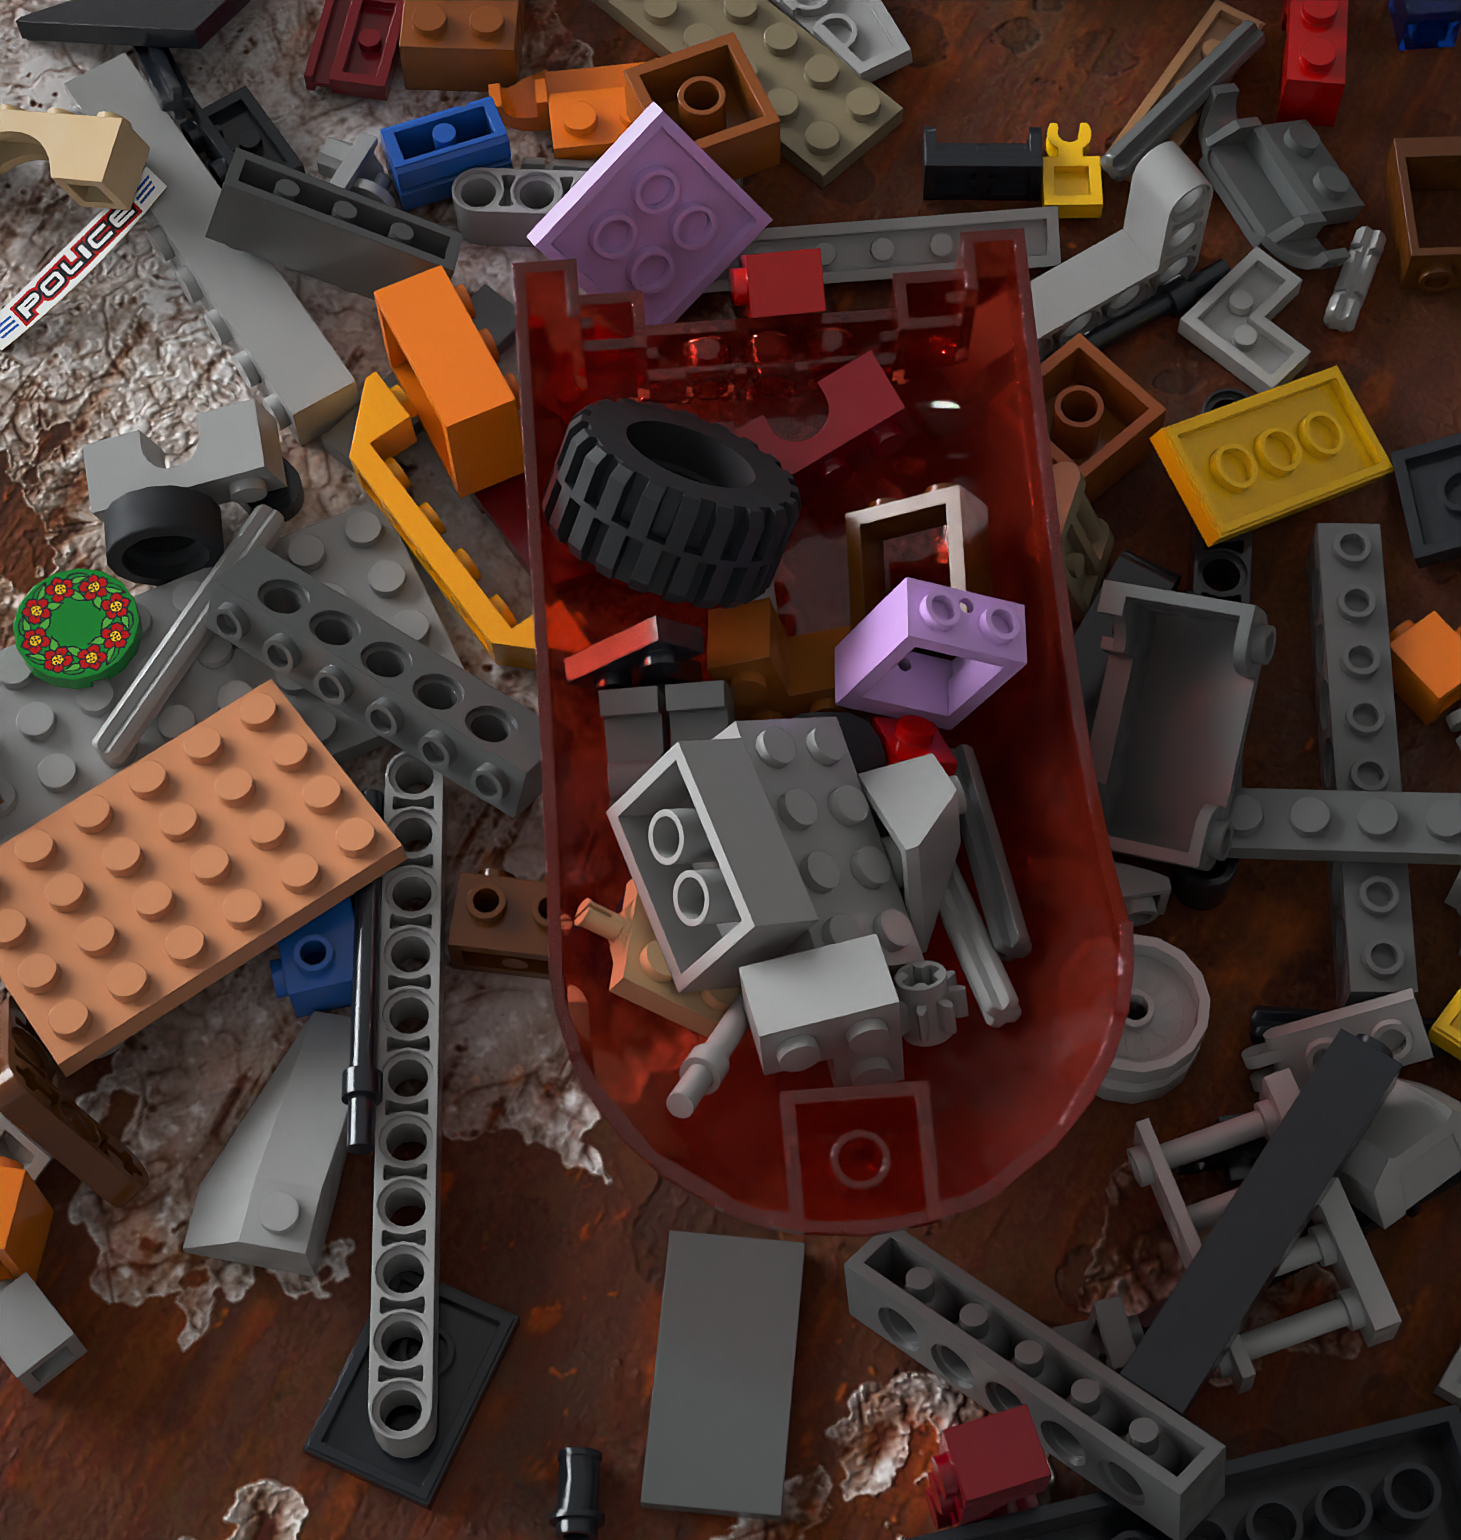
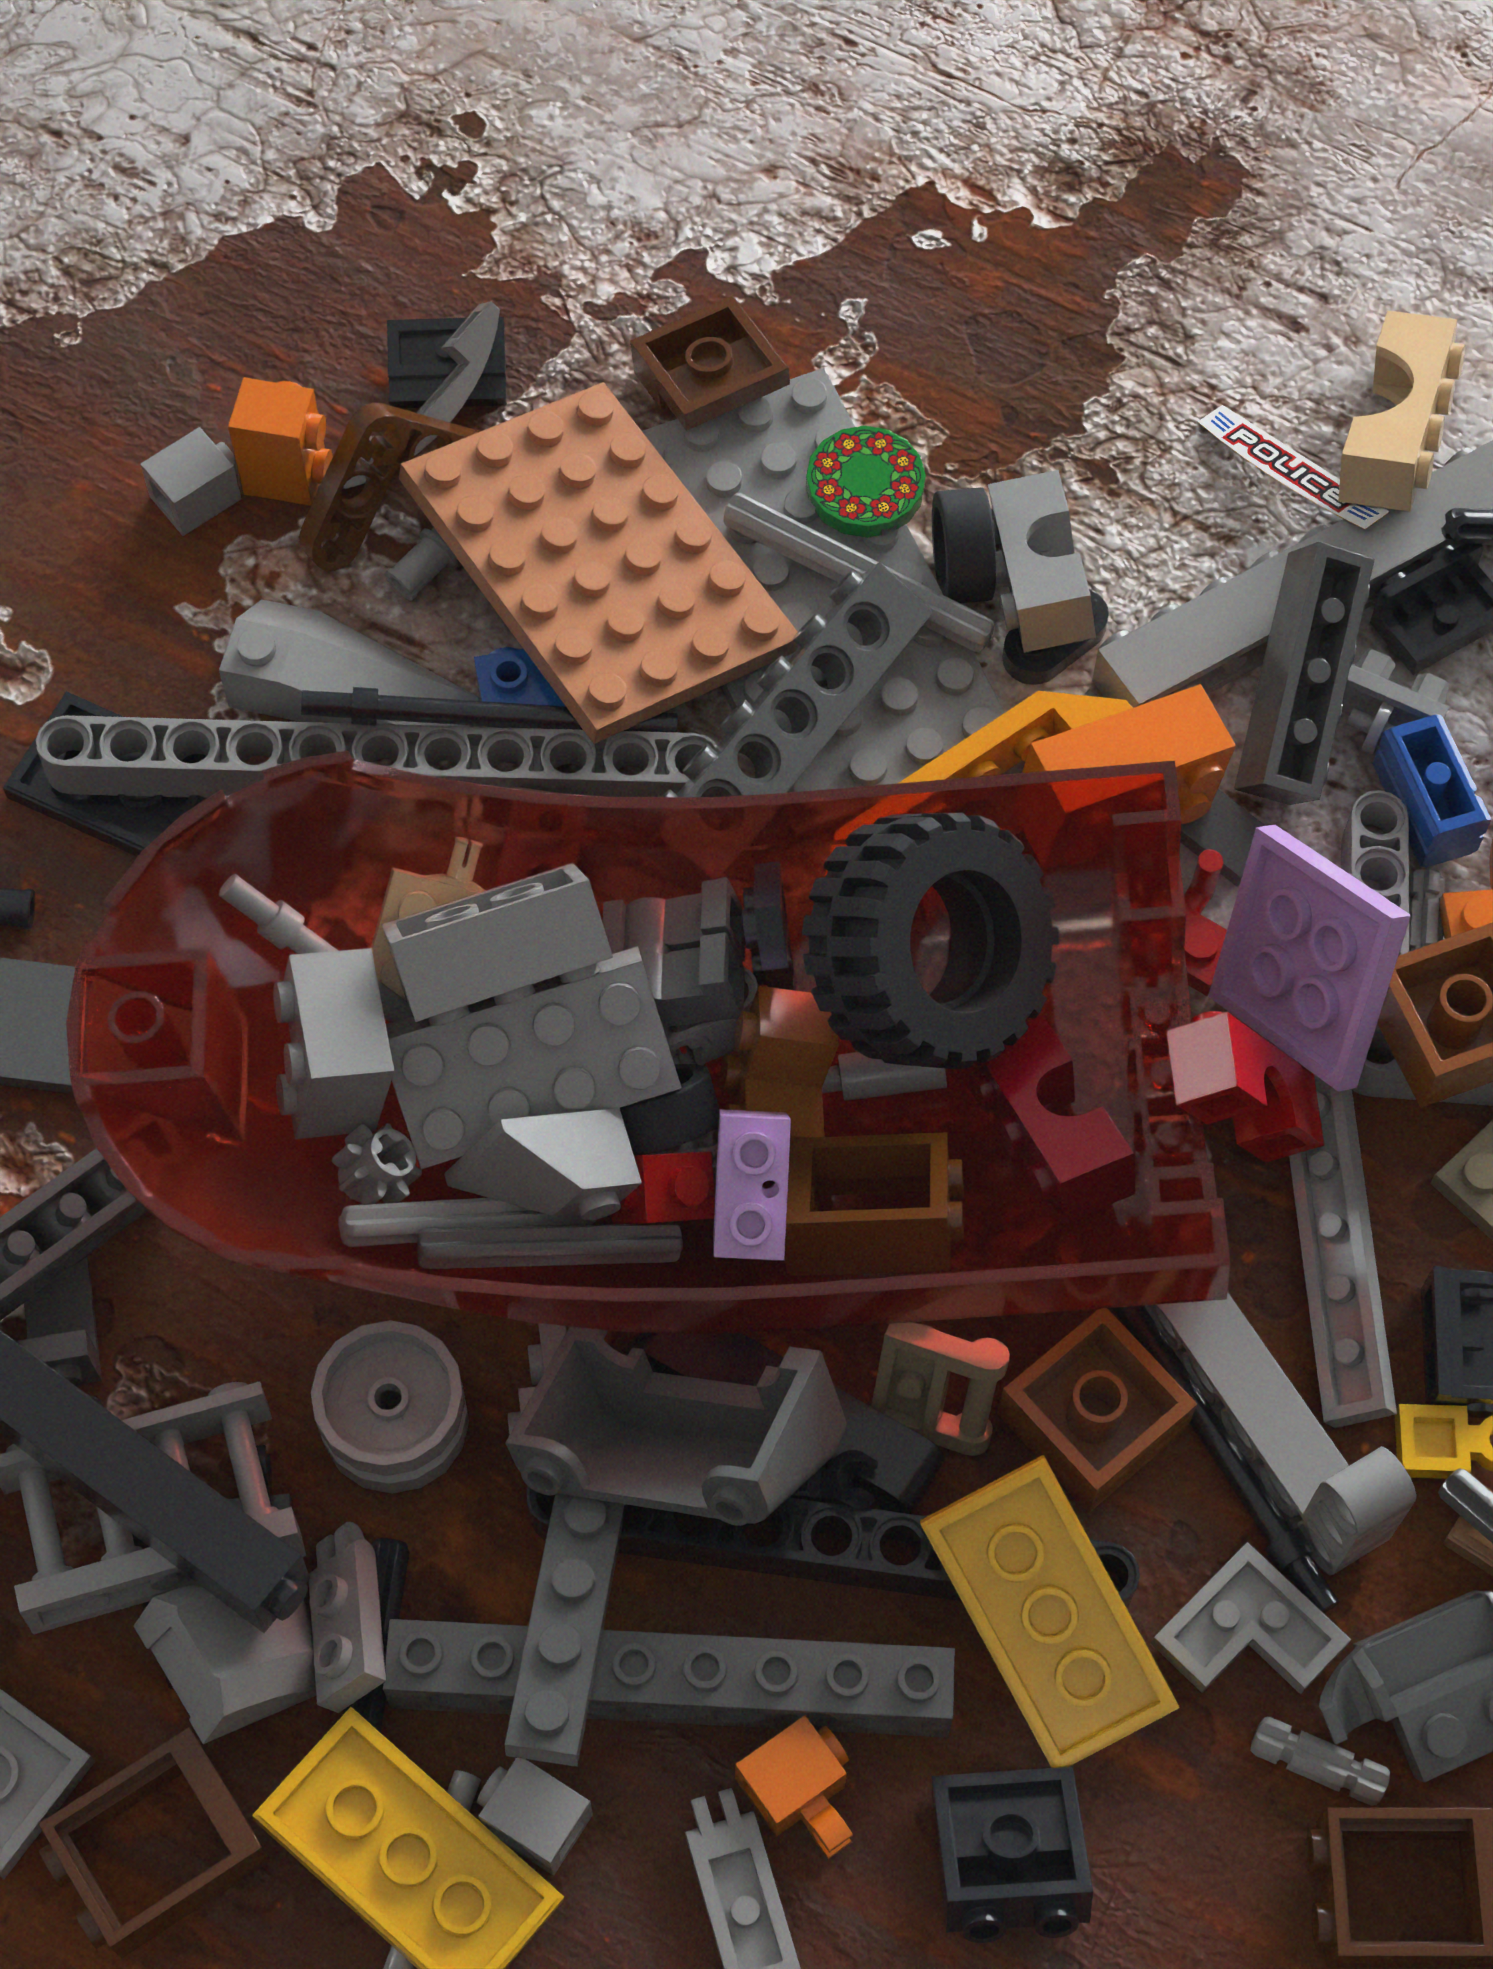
camera: 90 degrees right, 0 degrees up
none -> light grey pin [385,528,458,601]

